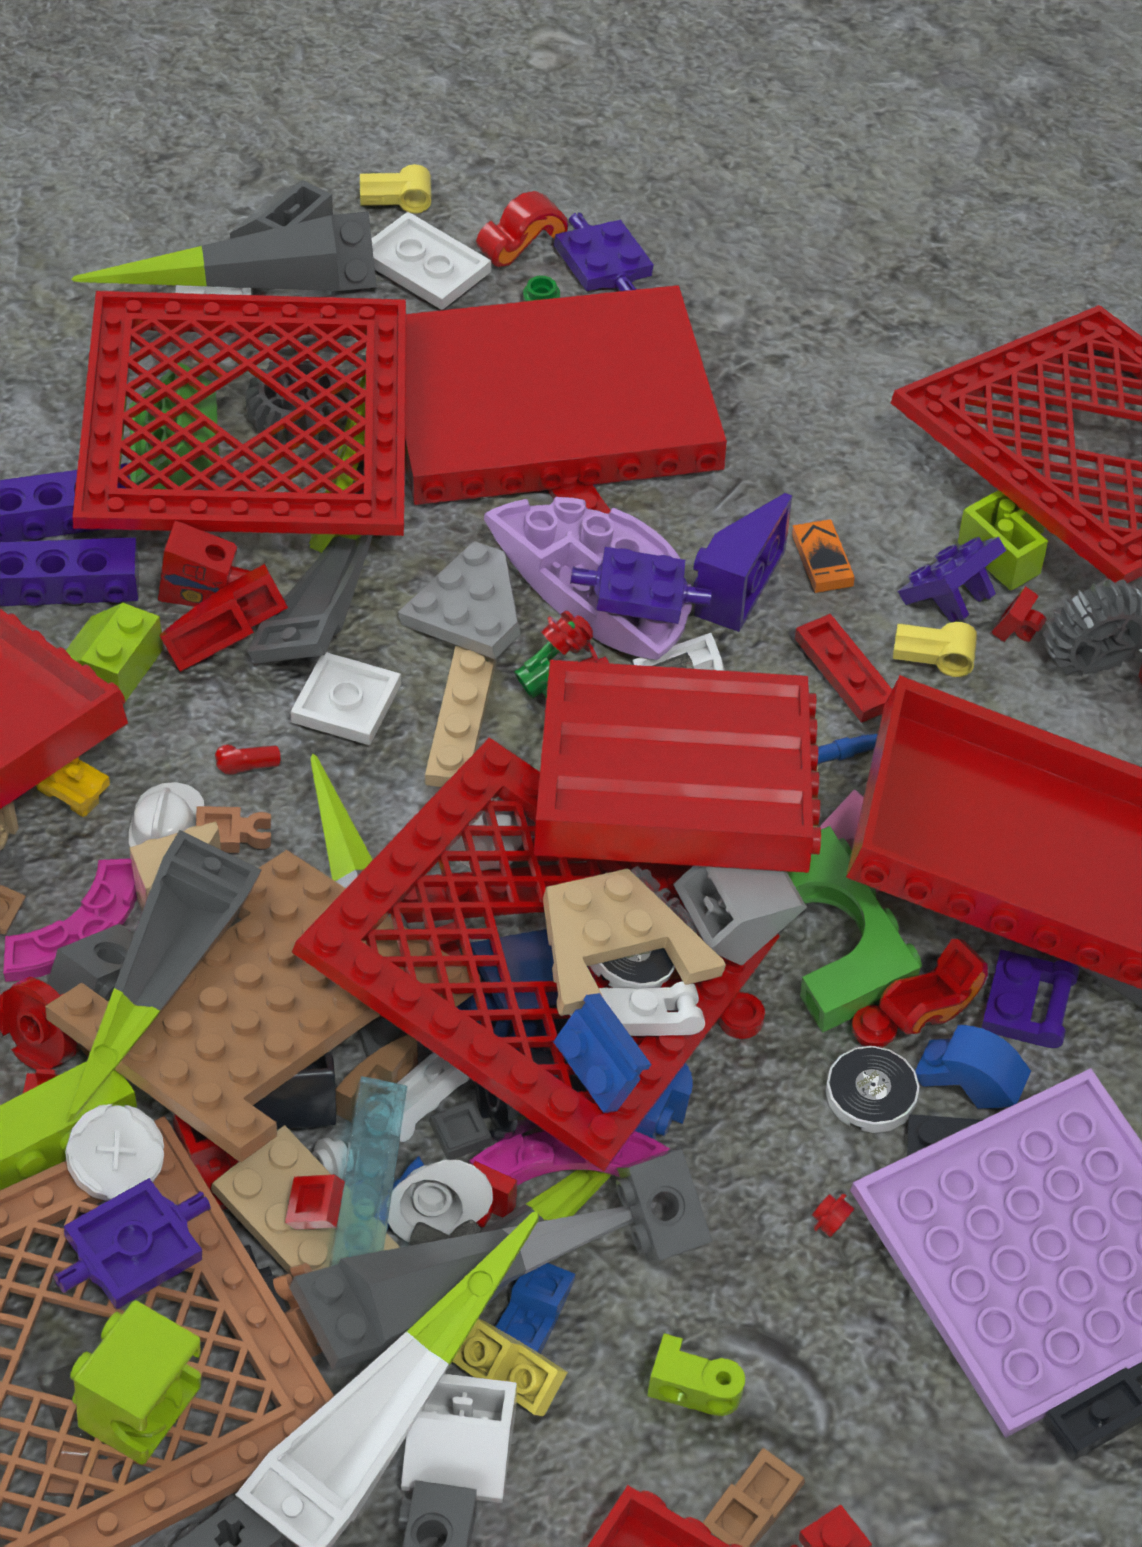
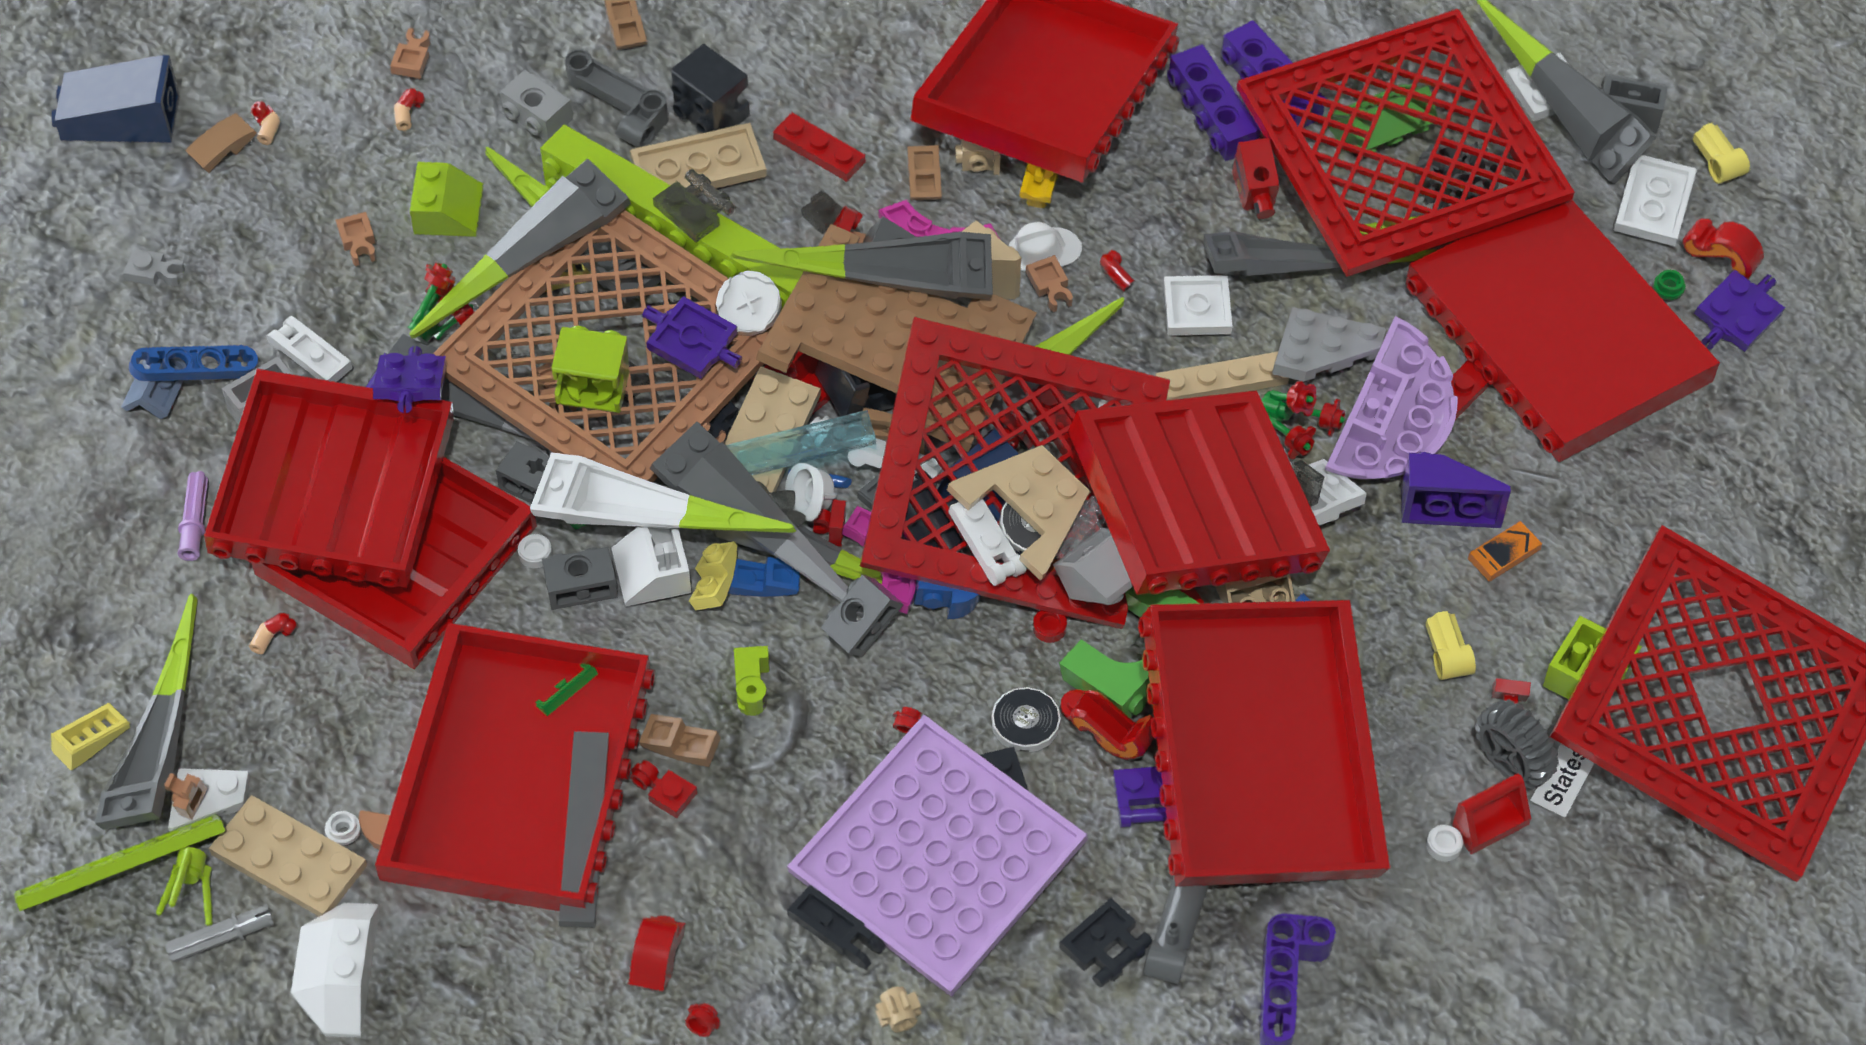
camera: 70 degrees right, 5 degrees up
lime slope [66,603,164,701] -> none
red slope [160,564,288,671] -> none
red plate [285,1174,345,1230] -> none
blue plate [553,993,652,1113] -> none
dark purple plate [570,547,712,624] -> none
red plate [794,613,892,723] -> none
dark purple plate [897,536,1006,622] -> none
blue brick [915,1025,1031,1109] -> none

